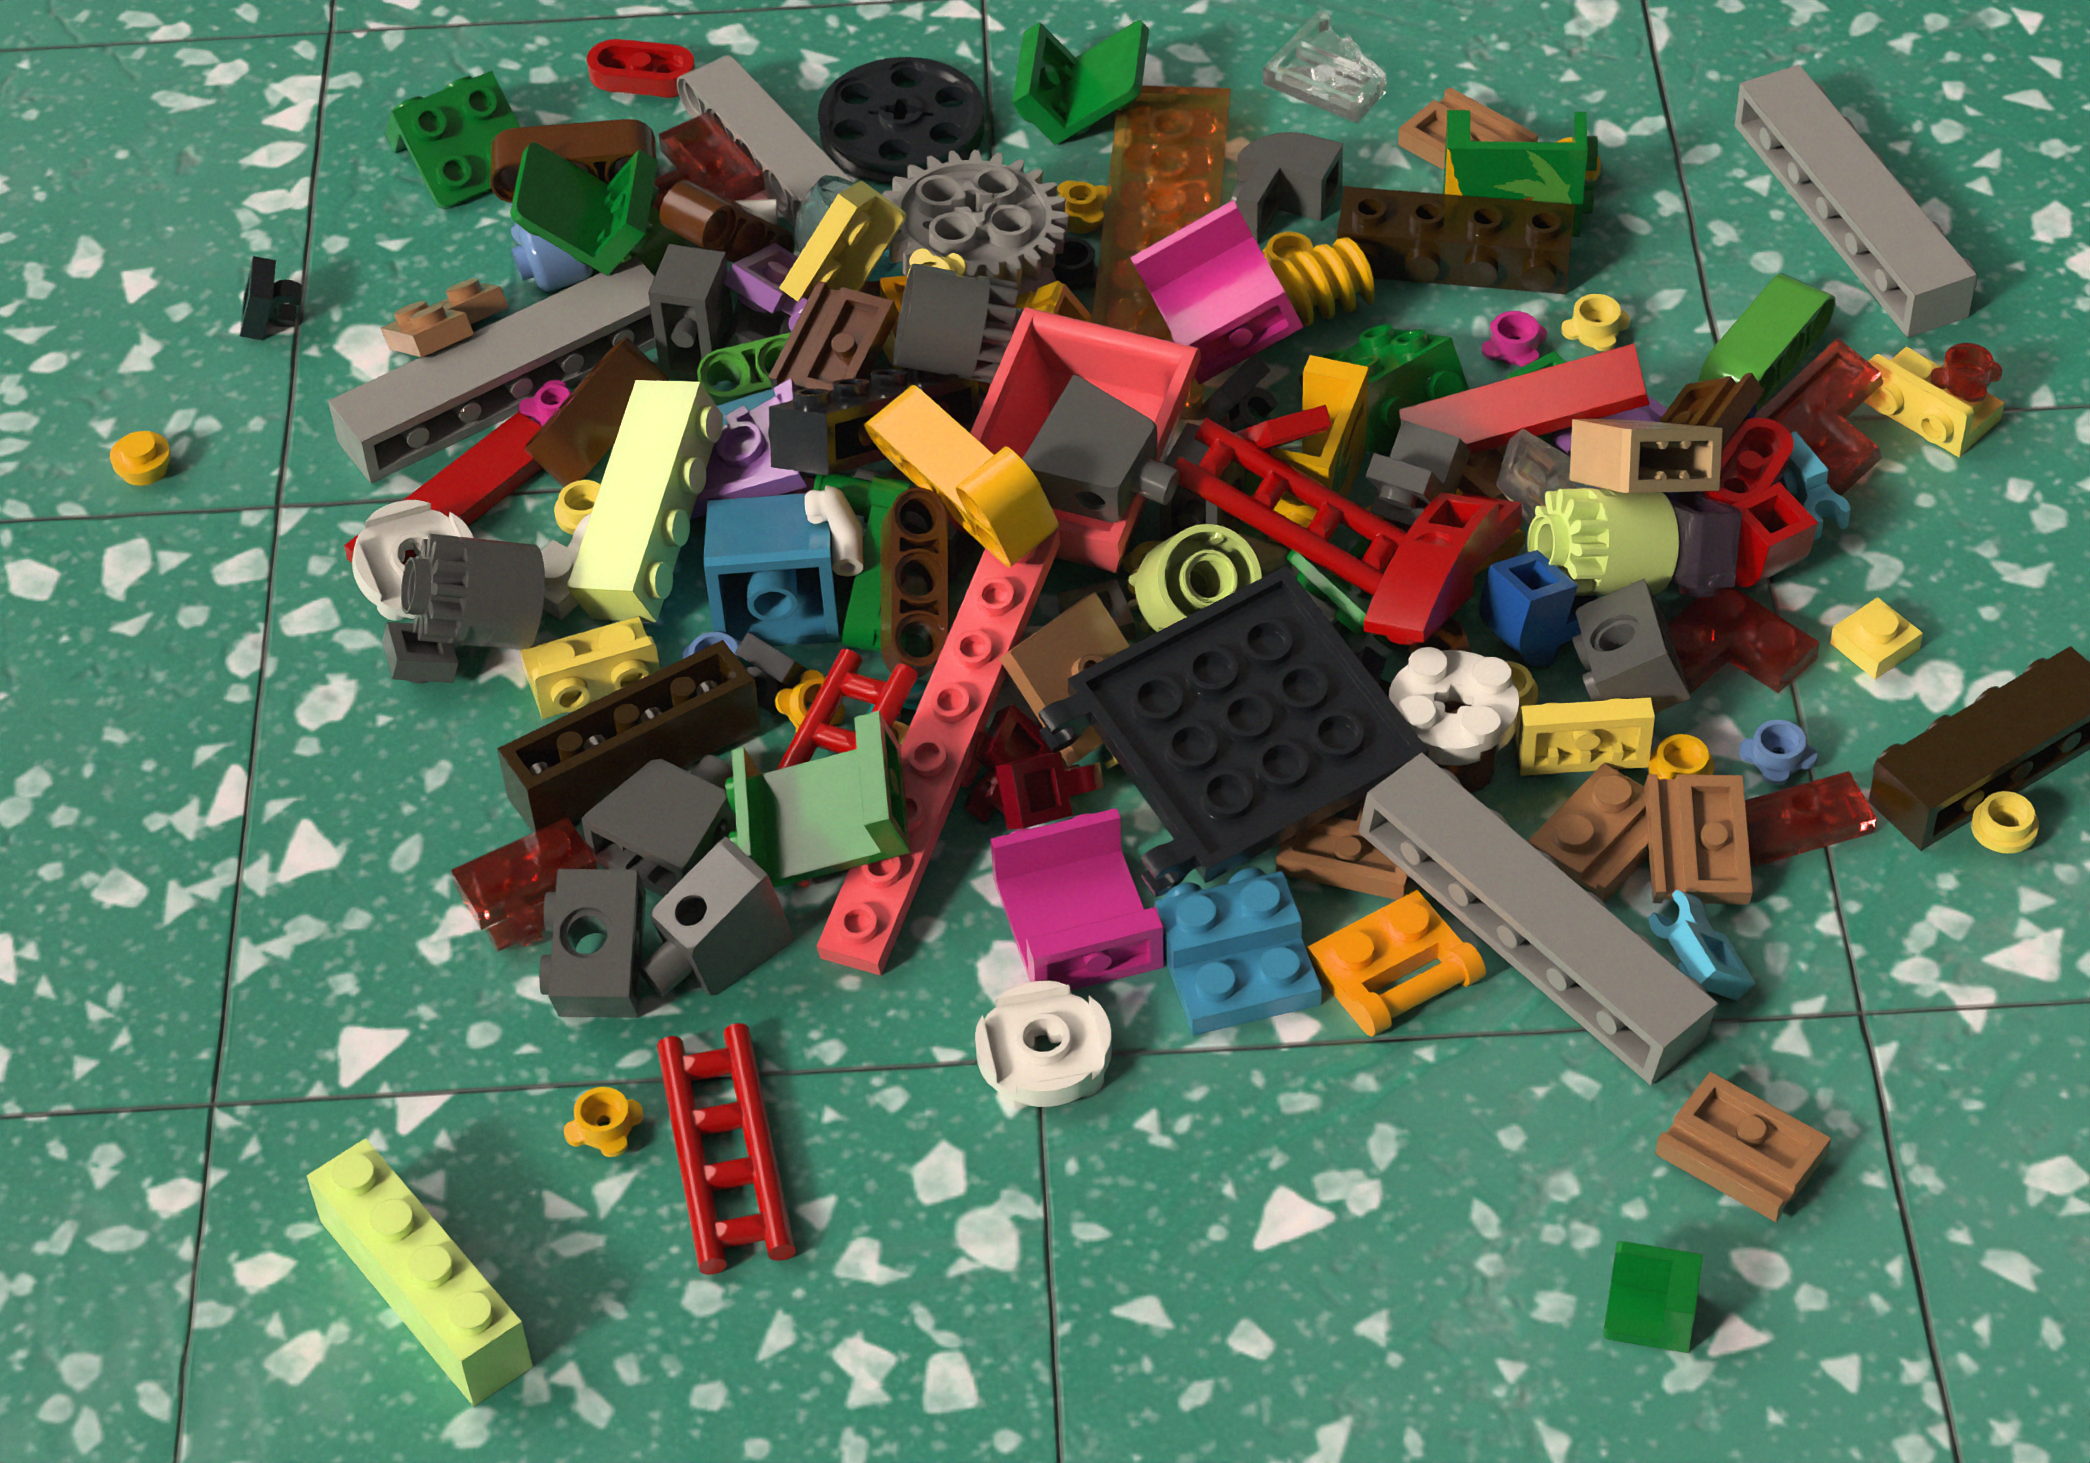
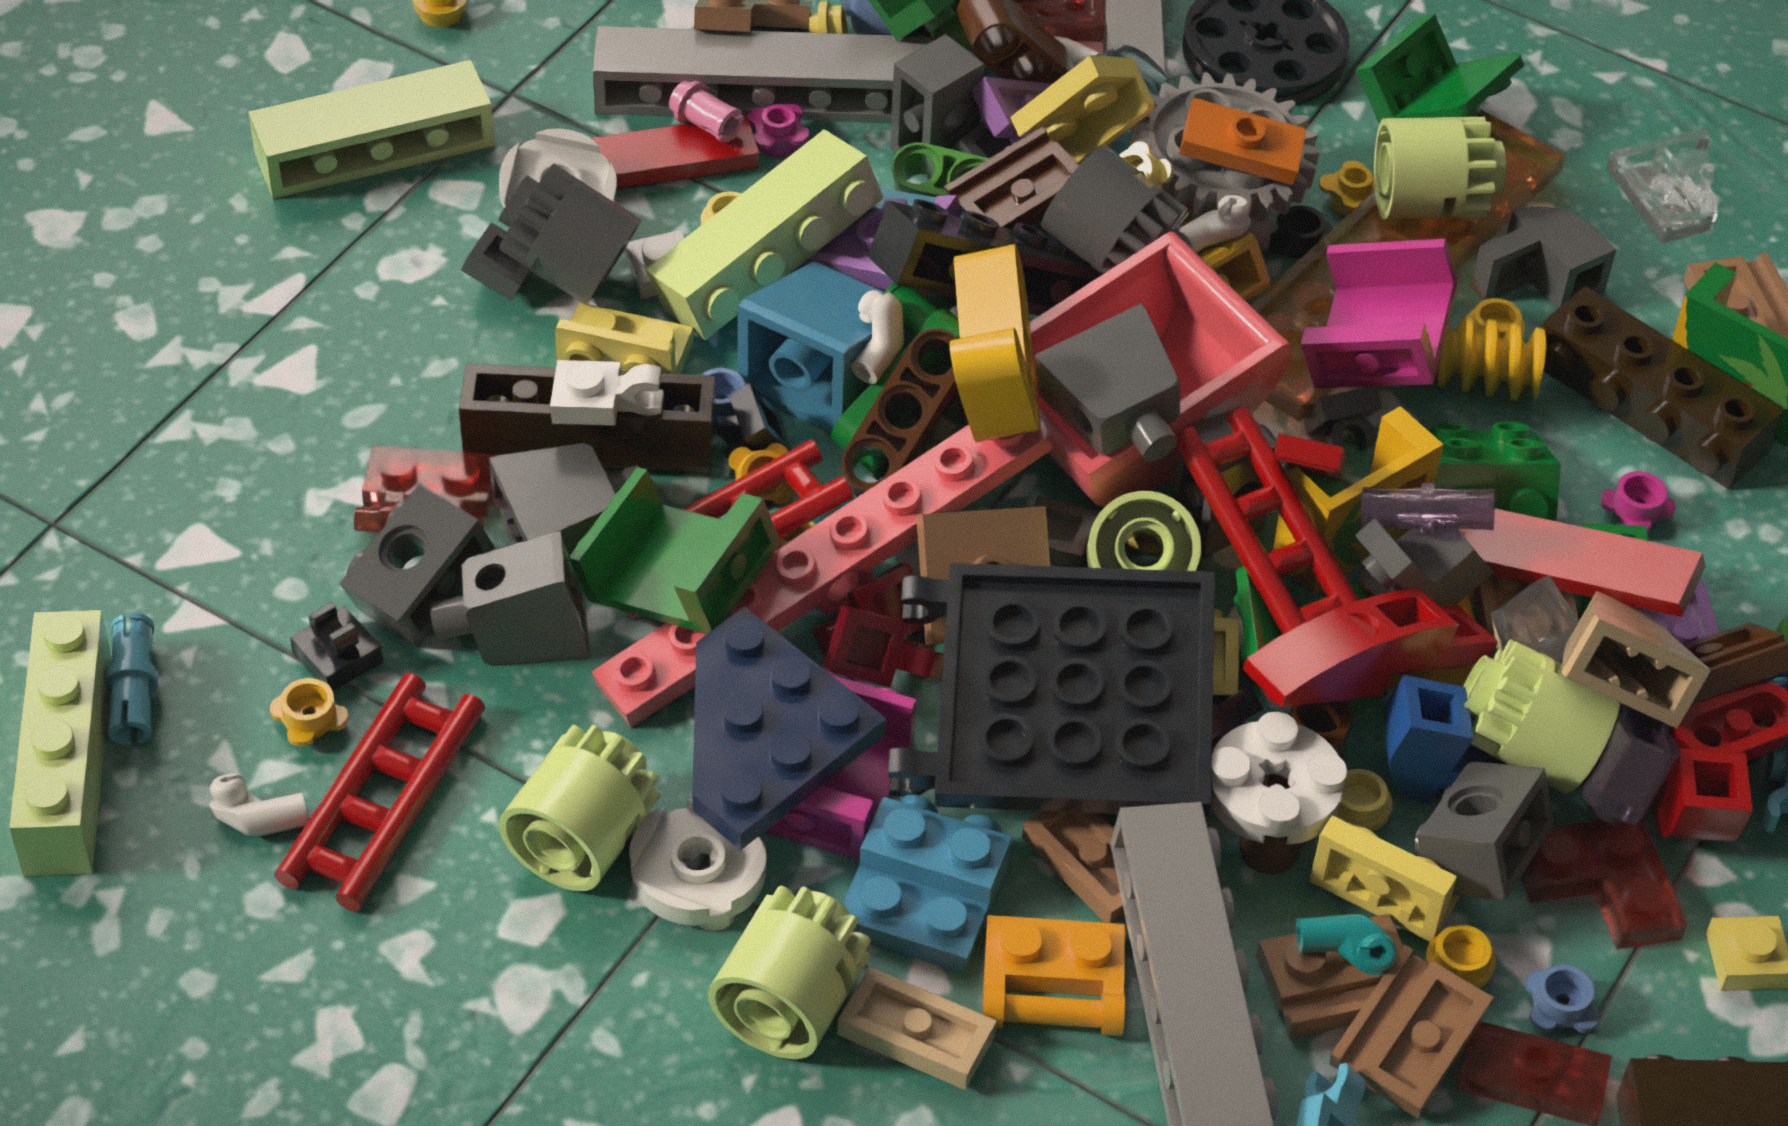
camera: 30 degrees right, 0 degrees up
reddish brown beam [523,336,669,488] -> none
light yellow plate [1561,294,1630,351] -> none
none -> medium azure pin [104,613,159,746]
none -> white arm [209,774,308,837]
none -> yellowish green brick [248,60,495,199]
none -> black tile [290,602,383,691]
none -> yellowish green gear [499,725,661,891]
none -> white plate [550,360,664,425]
none -> bright pink pin [669,81,744,143]
none -> dark blue plate [692,607,886,851]
none -> yellowish green gear [708,886,871,1059]
none -> light yellow plate [809,1,849,34]
none -> tan plate [837,966,997,1090]
none -> white arm [1178,195,1251,253]
none -> orange plate [1179,98,1306,185]
none -> teal arm [1295,914,1398,975]
none -> pin [1361,483,1495,535]
none -> yellowish green gear [1374,117,1506,219]

